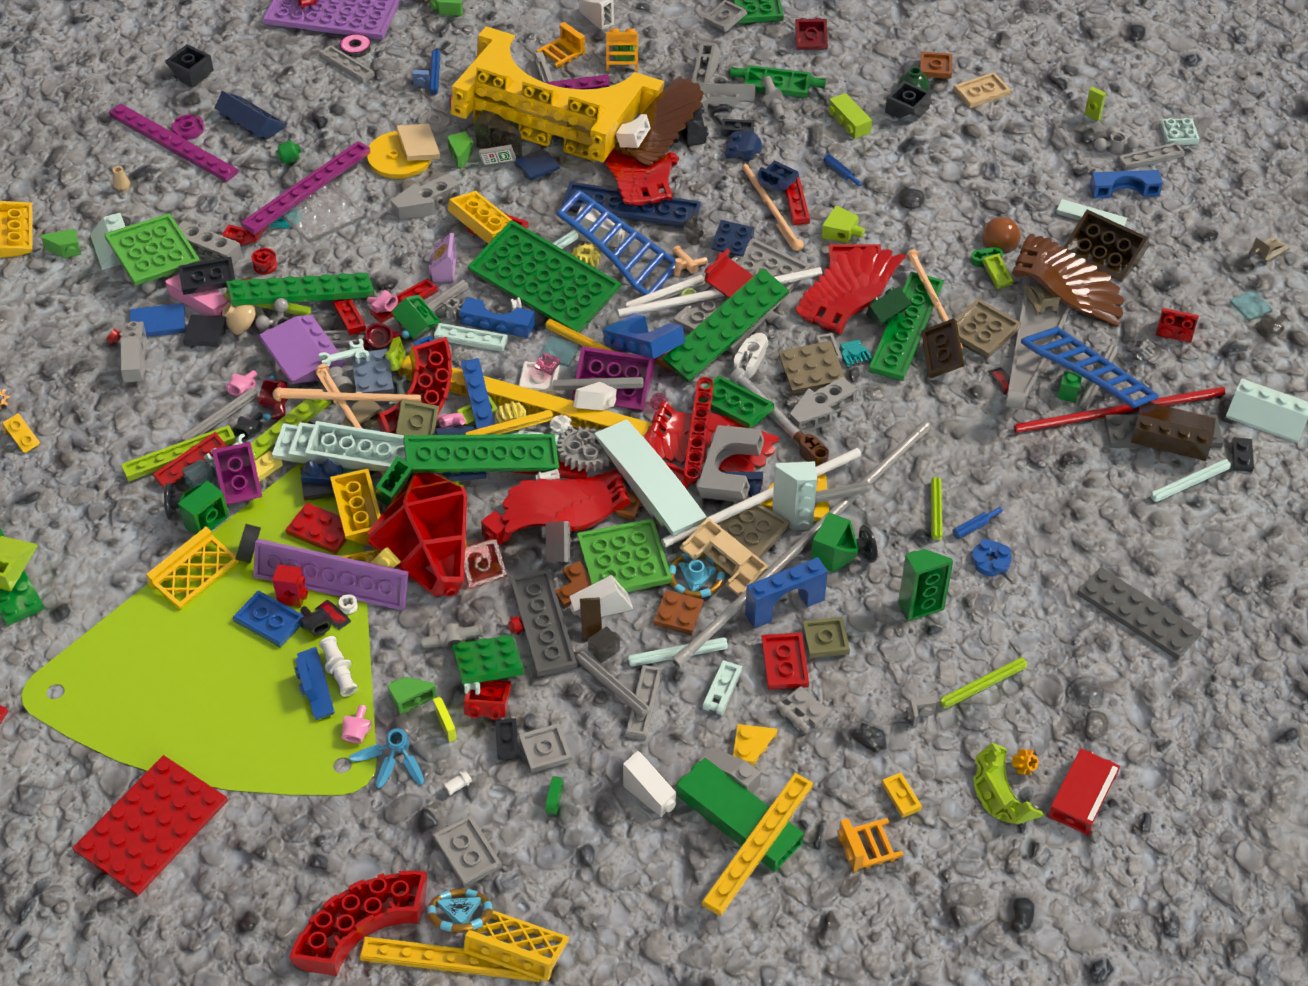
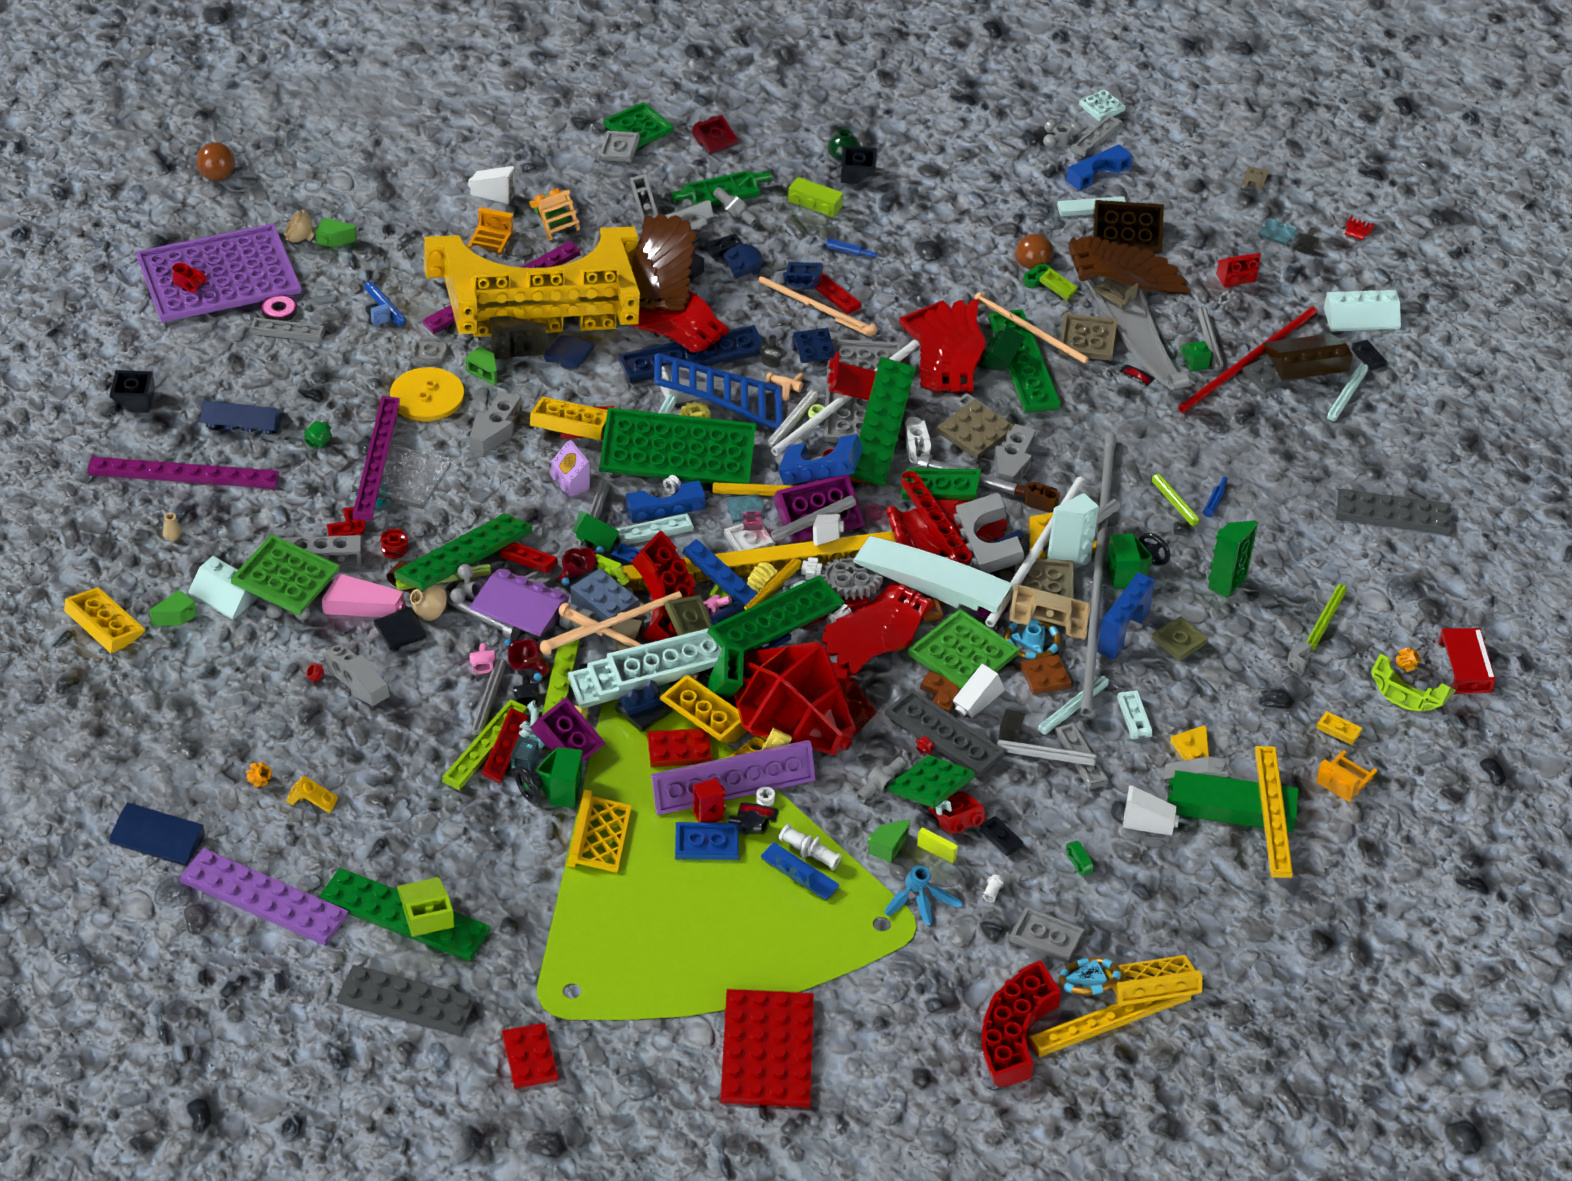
camera: 35 degrees left, 5 degrees down
blue tile [130,303,186,337] -> none
magenta tile [171,114,205,140] -> none
black plate [178,257,235,295] -> none
black tyre [235,524,261,563] -> none
light aqua bar [319,339,369,366] -> none
bright pink piece [341,705,371,744] -> none
bright pink piece [367,290,398,313] -> none
red tile [370,278,438,323] -> none
tan tile [396,124,440,161] -> none
light grey gear [442,298,463,320] -> none
tile [479,145,516,166] -> none
light grey plate [519,723,572,773] -> none
light grey slope [542,521,570,562] -> none
dark brown tile [580,597,603,639] -> none
white arch [616,114,650,148] -> none
red plate [761,632,809,690] -> none
light grey plate [776,686,830,734] -> none
lime torso [822,206,865,243] -> none
teal piece [840,339,873,367] -> none
dark orange plate [920,51,953,79] -> none
dark brown plate [921,318,965,378] -> none
tan tile [953,72,1011,109] -> none
blue plate [971,539,1012,576] -> none
blue bar [1021,327,1159,408] -> none
lime plate [1084,86,1106,121] -> none

